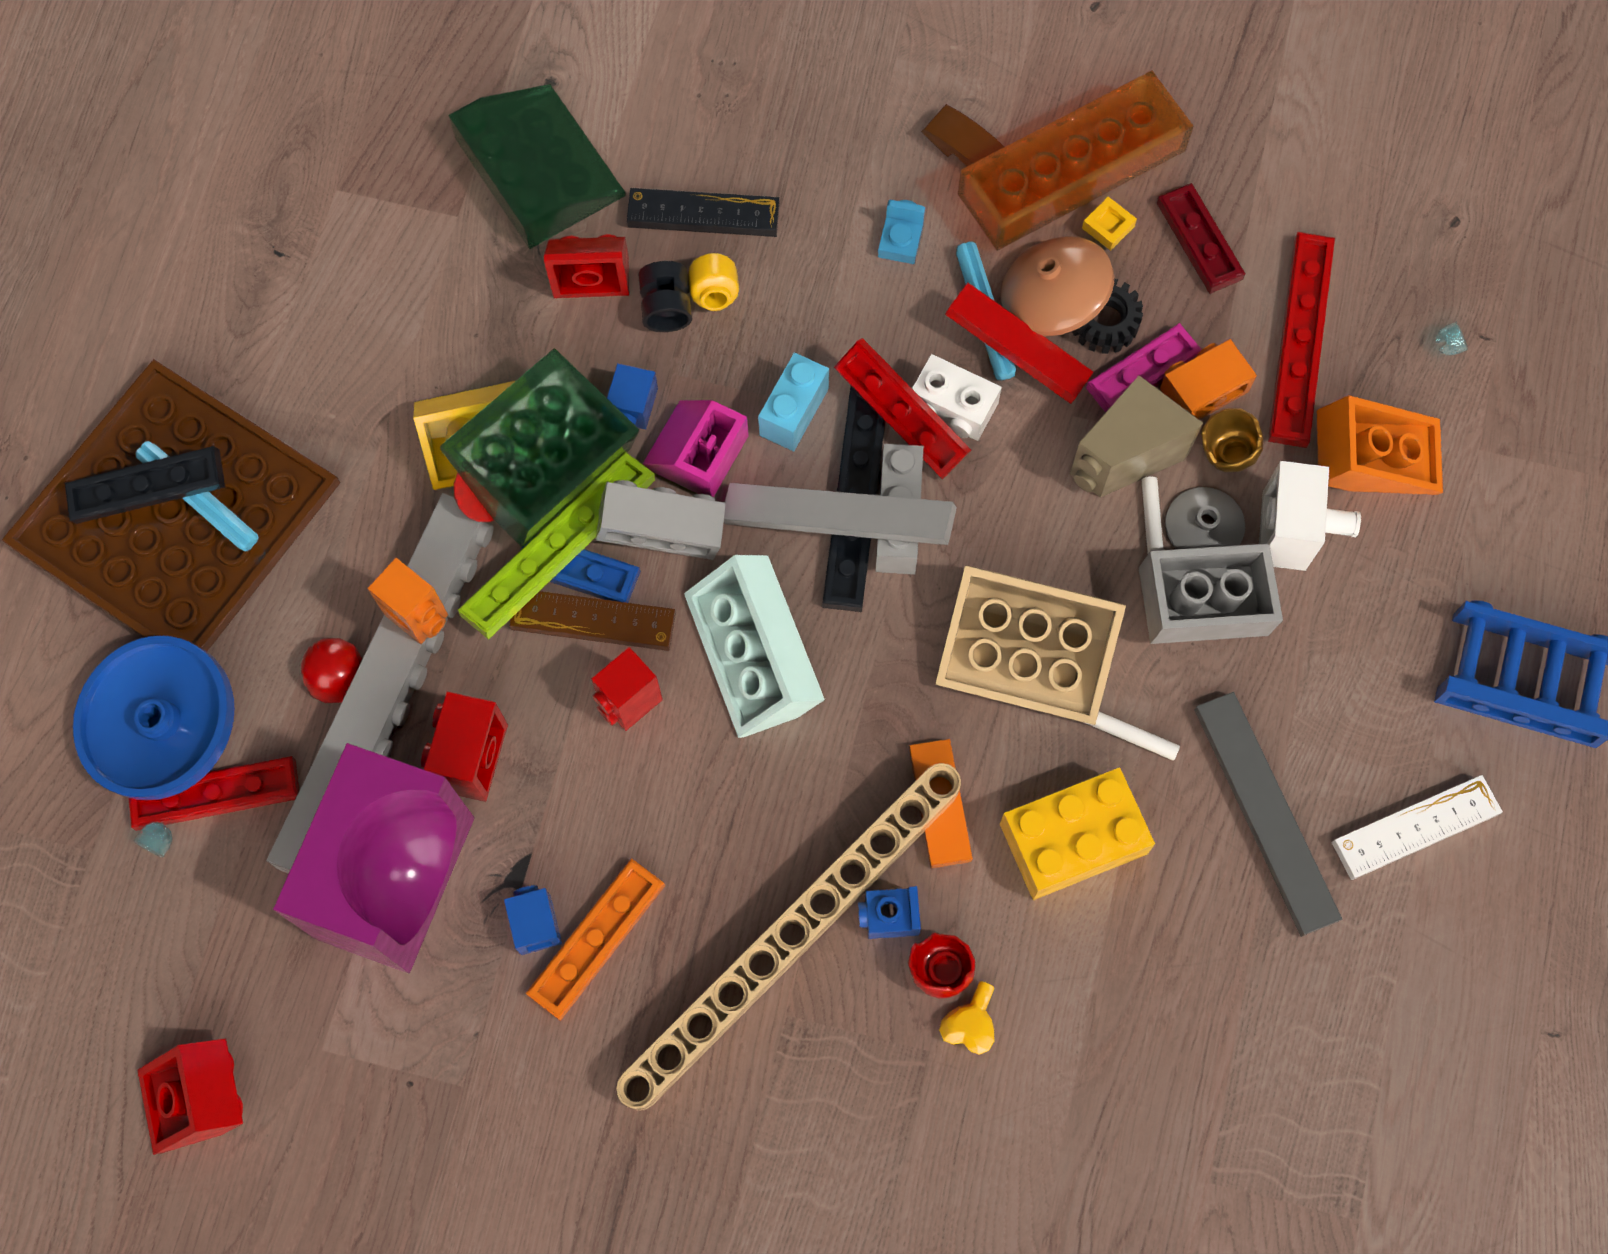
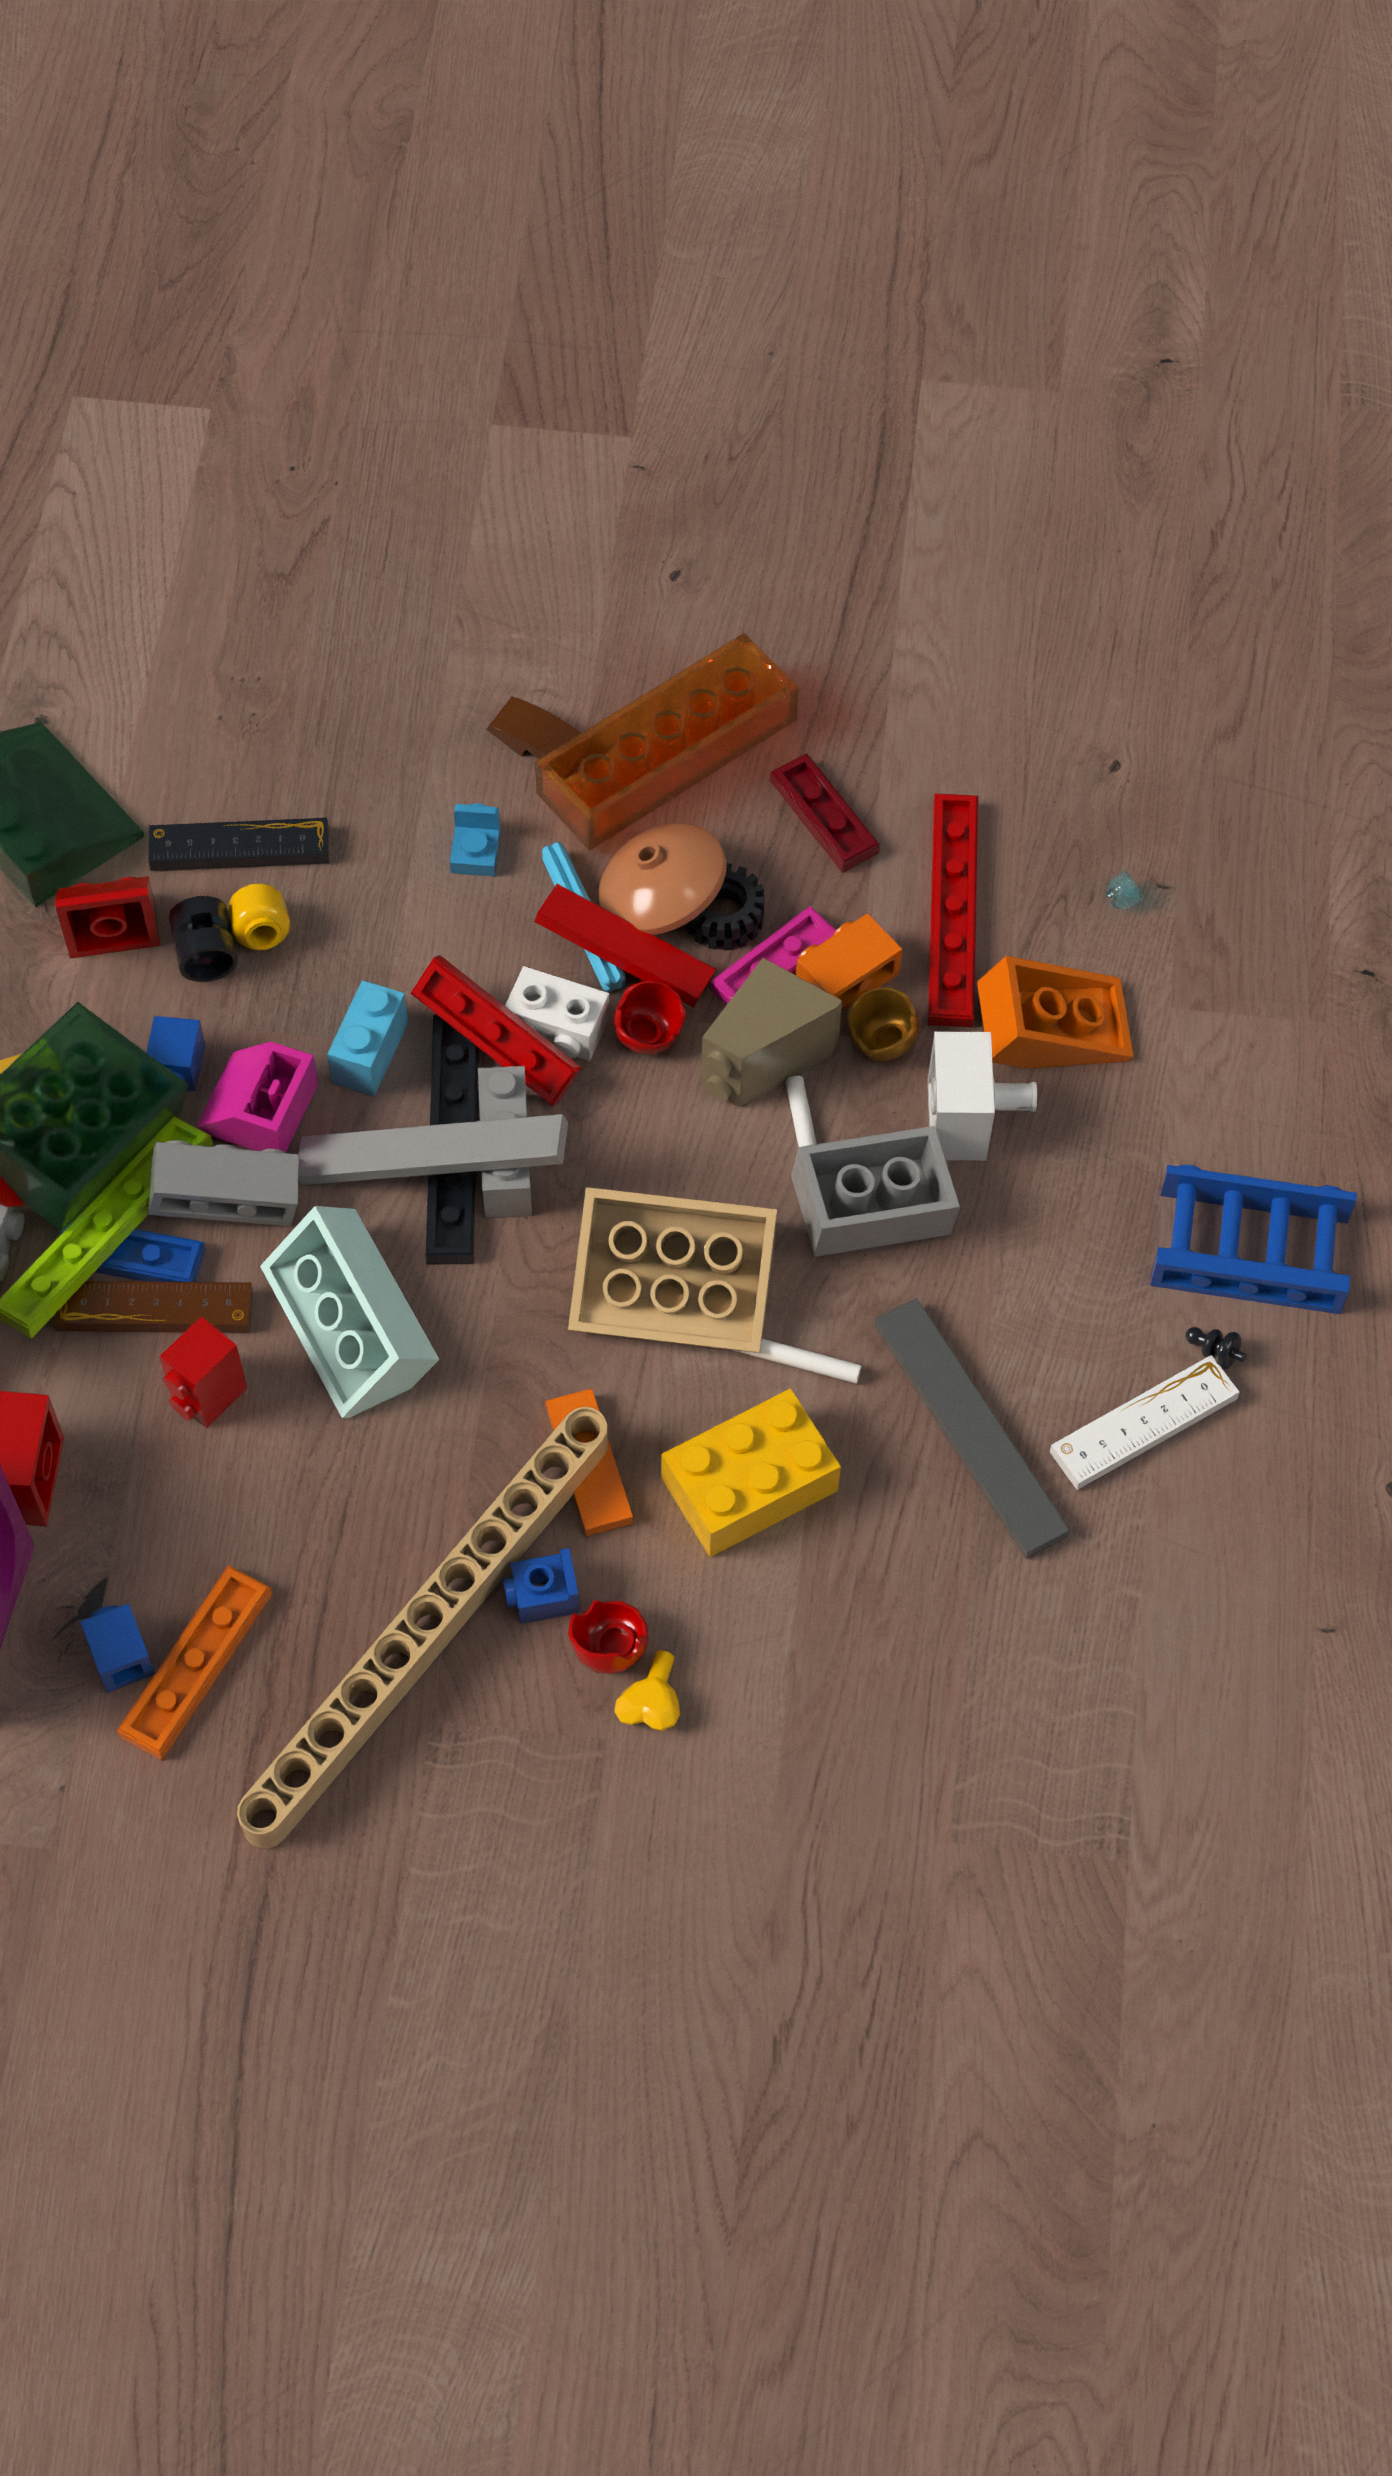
camera: 10 degrees left, 10 degrees down
yellow plate [1082,196,1137,251] -> none
light grey dish [1165,487,1245,549] -> none
none -> red hair [613,980,686,1056]
none -> black hair [1185,1327,1247,1370]

